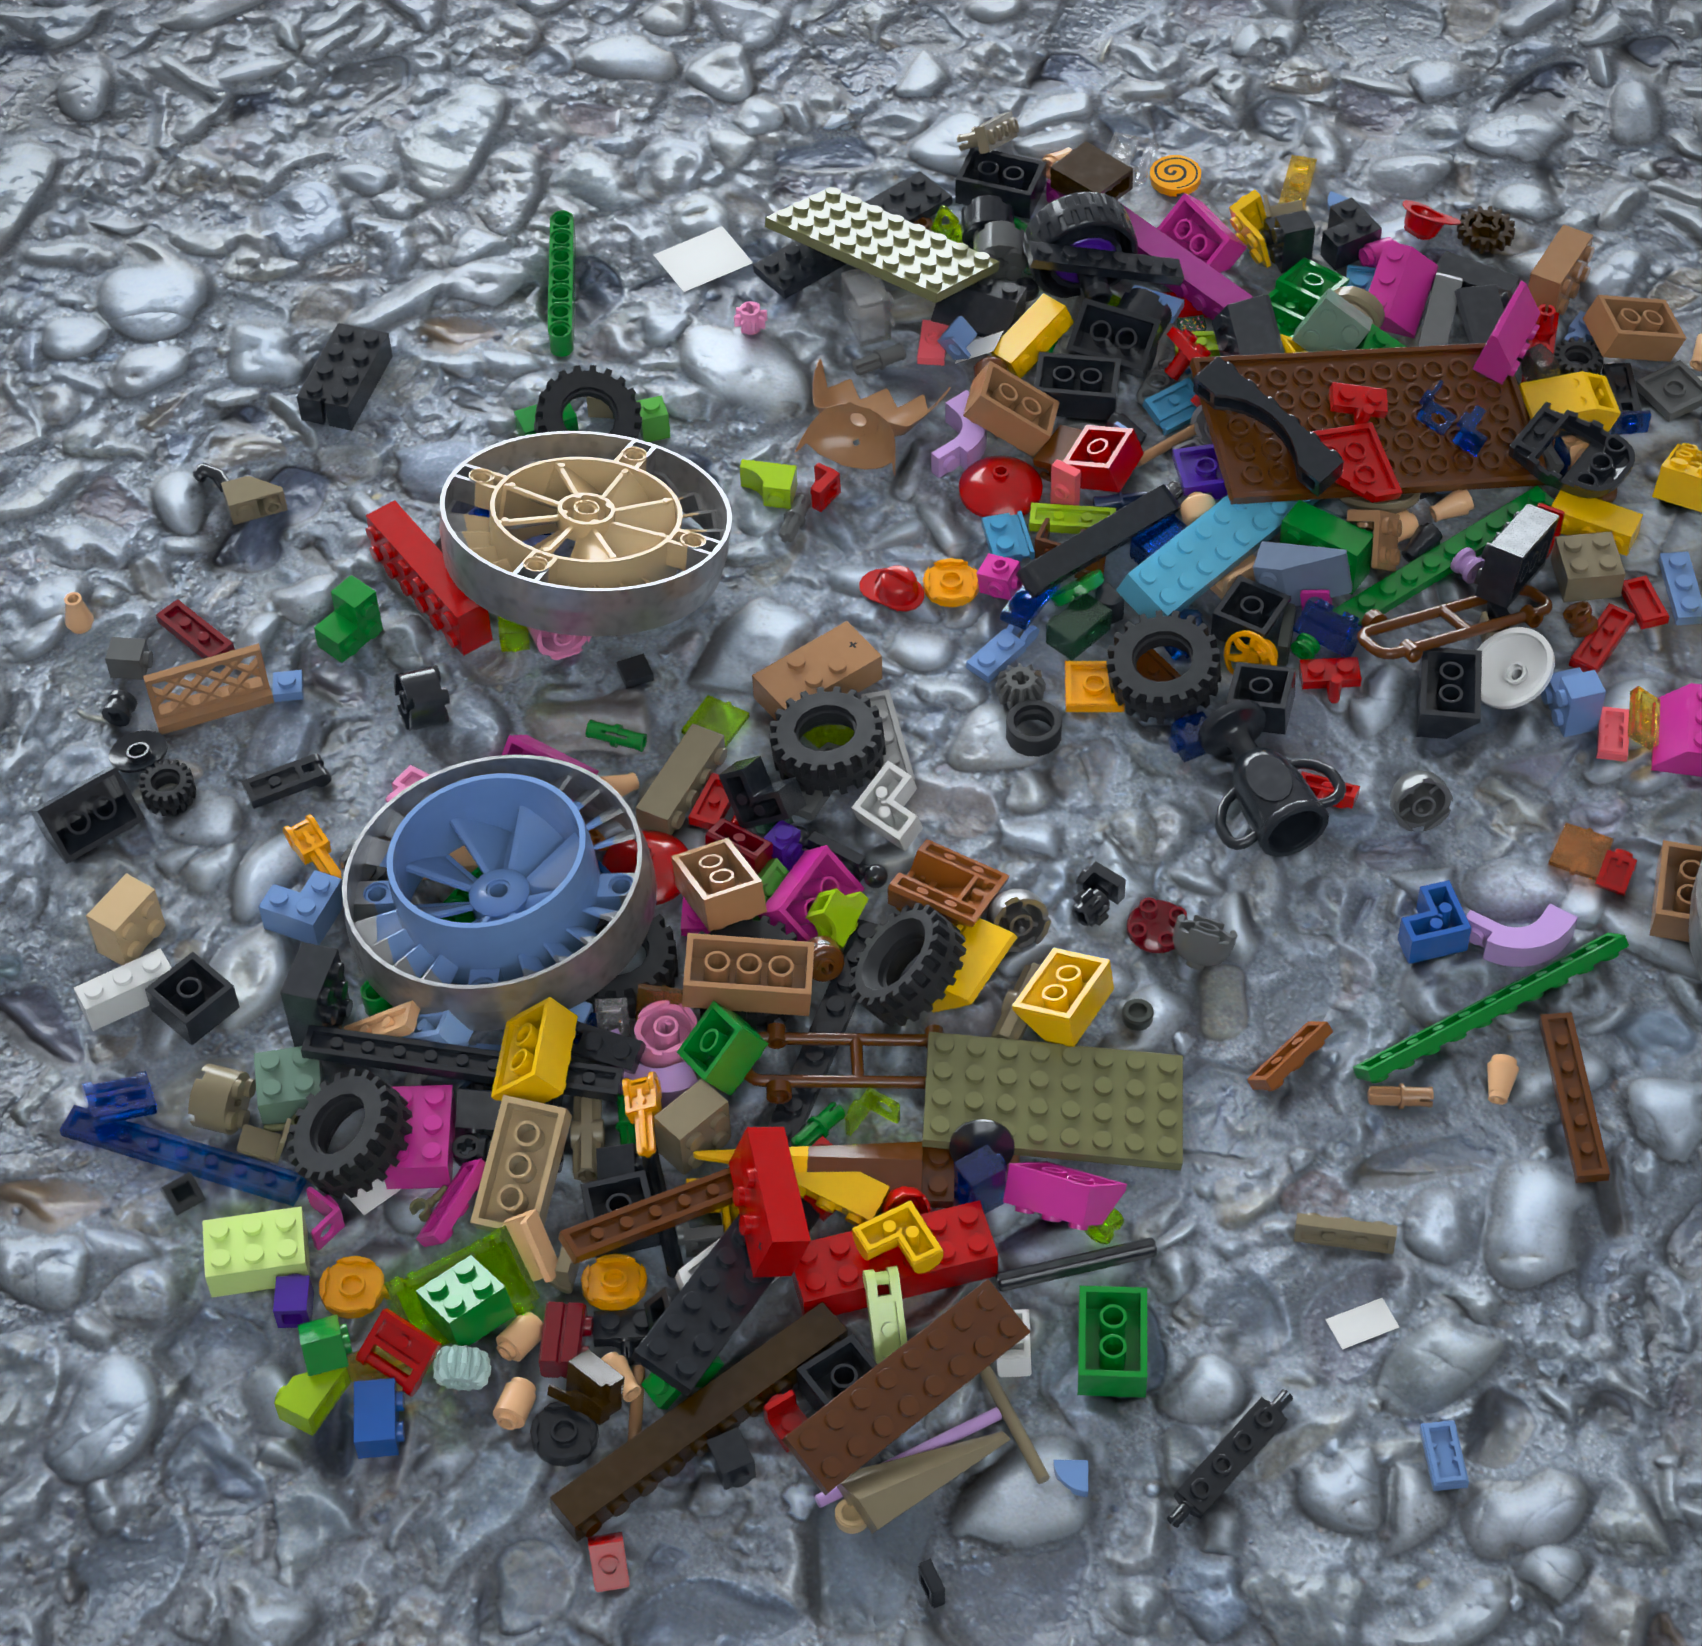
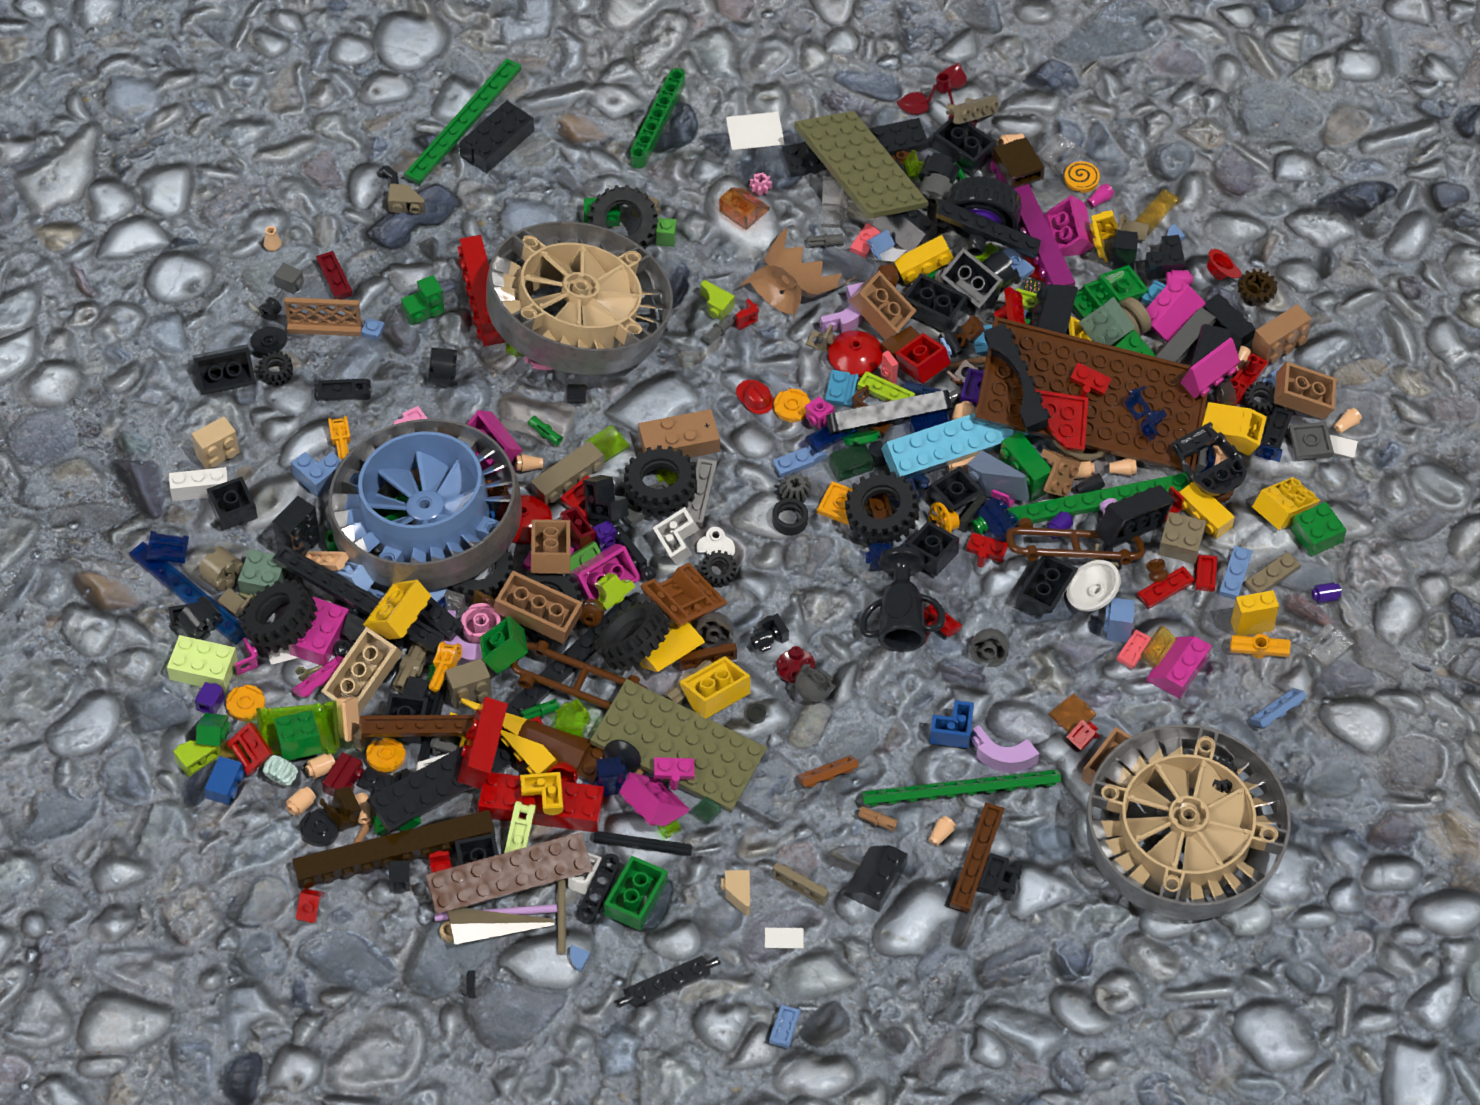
camera: 20 degrees right, 5 degrees up
none -> black brick [177,596,224,640]
none -> green plate [404,58,521,186]
none -> clear neon green brick [556,710,586,737]
none -> black beam [578,853,620,924]
none -> dark pink plate [654,757,694,791]
none -> reddish brown plate [678,643,737,671]
none -> clear green plate [693,796,721,824]
none -> white plate [697,527,735,564]
none -> black tyre [701,550,737,588]
none -> clear orange slope [719,187,770,230]
none -> tan slope [721,870,750,916]
none -> dark tan bracket [806,324,835,352]
none -> black slope [843,845,908,912]
none -> dark red plant [897,62,978,126]
none -> bracket [946,360,979,386]
none -> reddish brown plate [956,315,985,348]
none -> black plate [978,853,1023,901]
none -> dark purple brick [1046,511,1073,539]
none -> dark pink cone [1087,183,1114,208]

